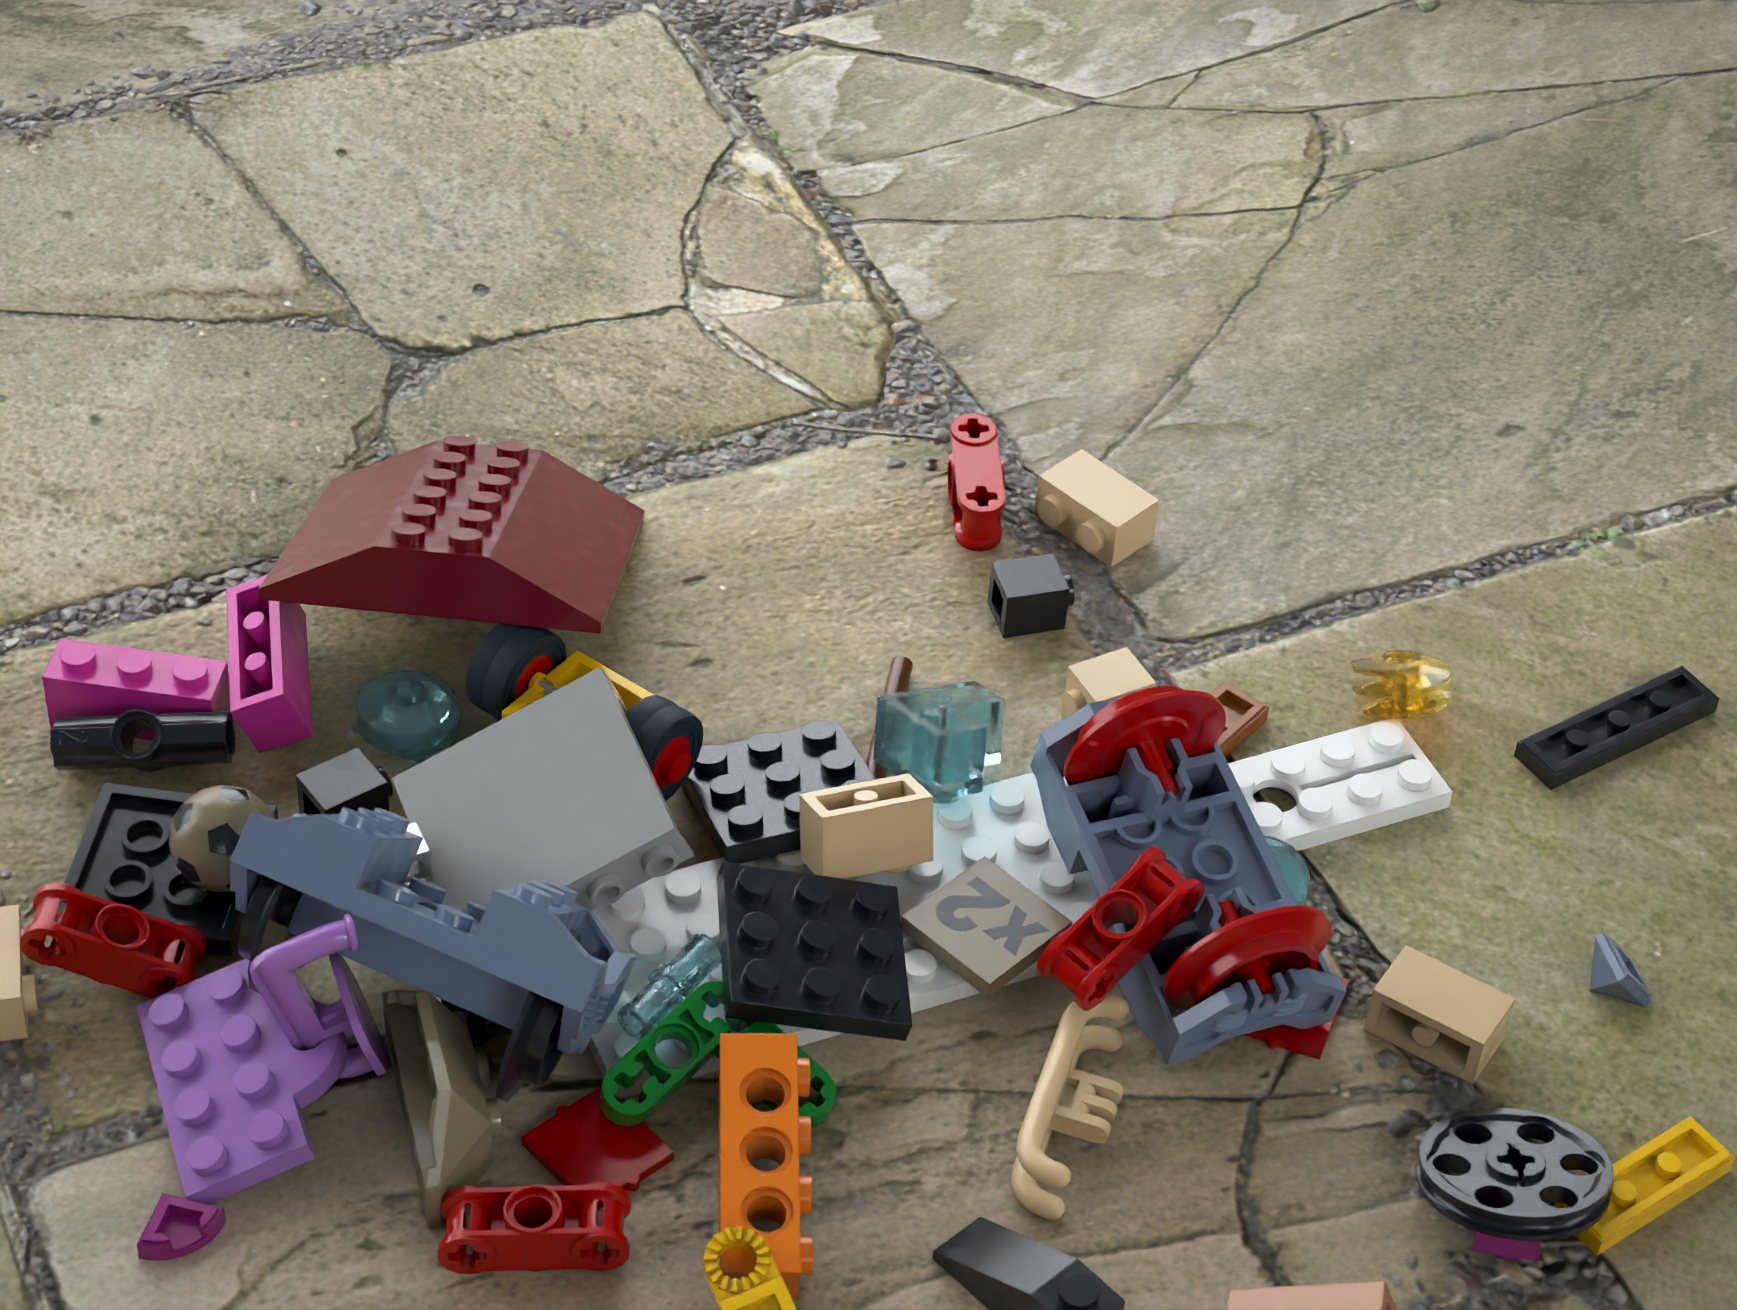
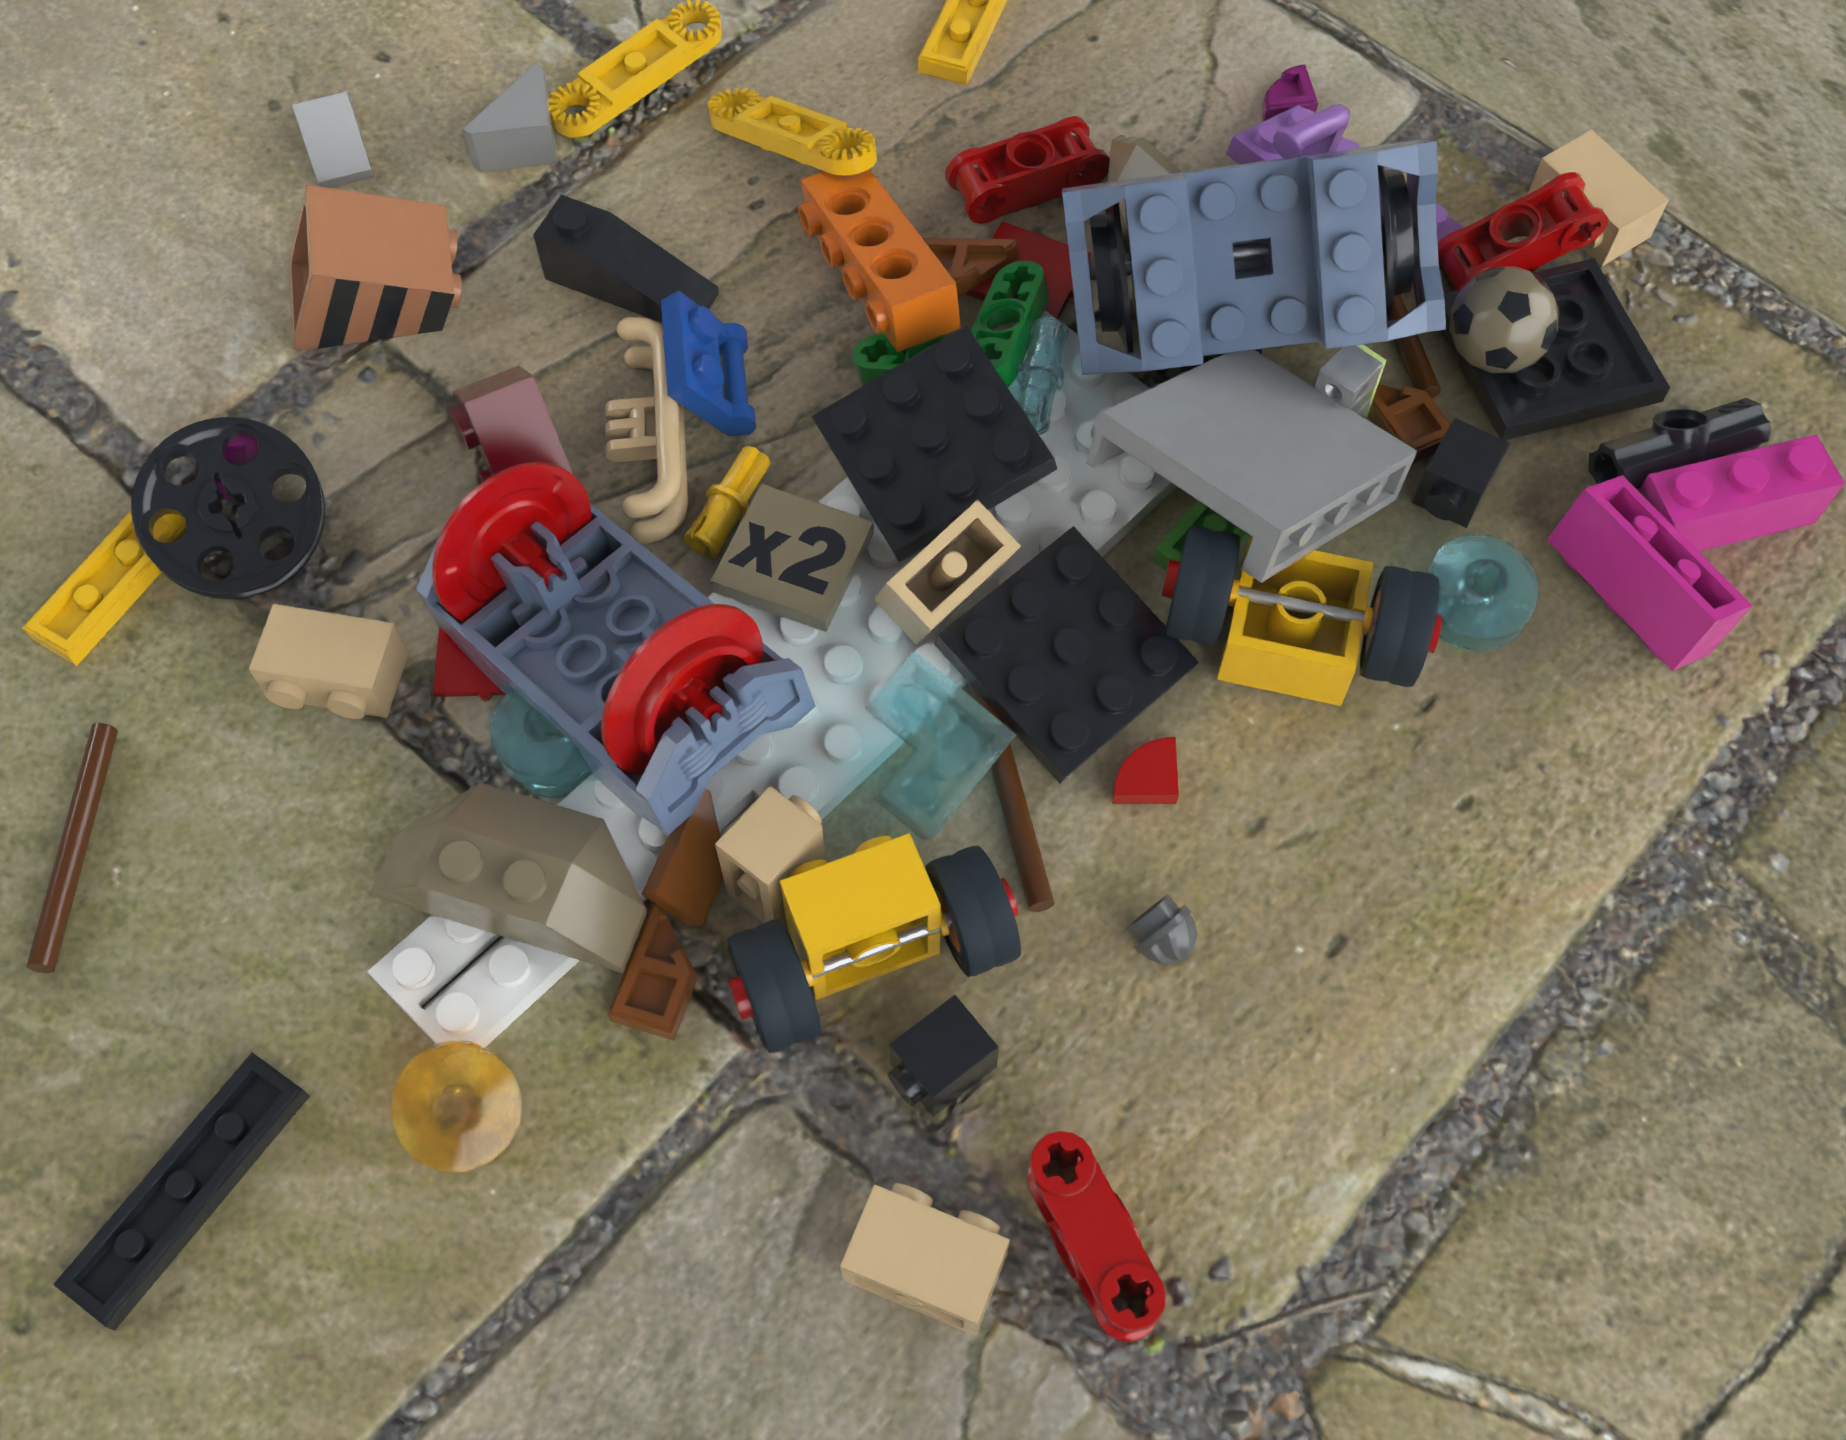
camera: 160 degrees right, 20 degrees up
dark red slope [258,436,645,634] -> none
red piece [1036,847,1205,1011] -> none
sand blue slope [1590,932,1652,1006] -> none
none -> reddish brown bar [26,723,118,973]
none -> dark tan wedge [370,782,647,973]
none -> brick [448,366,574,483]
none -> blue plate [661,290,756,436]
none -> yellow axle [684,446,770,559]
none -> brick [727,833,1021,1053]
none -> dark orange tile [923,238,1019,295]
none -> red tile [1112,737,1179,804]
none -> dark grey plate [1127,895,1198,964]

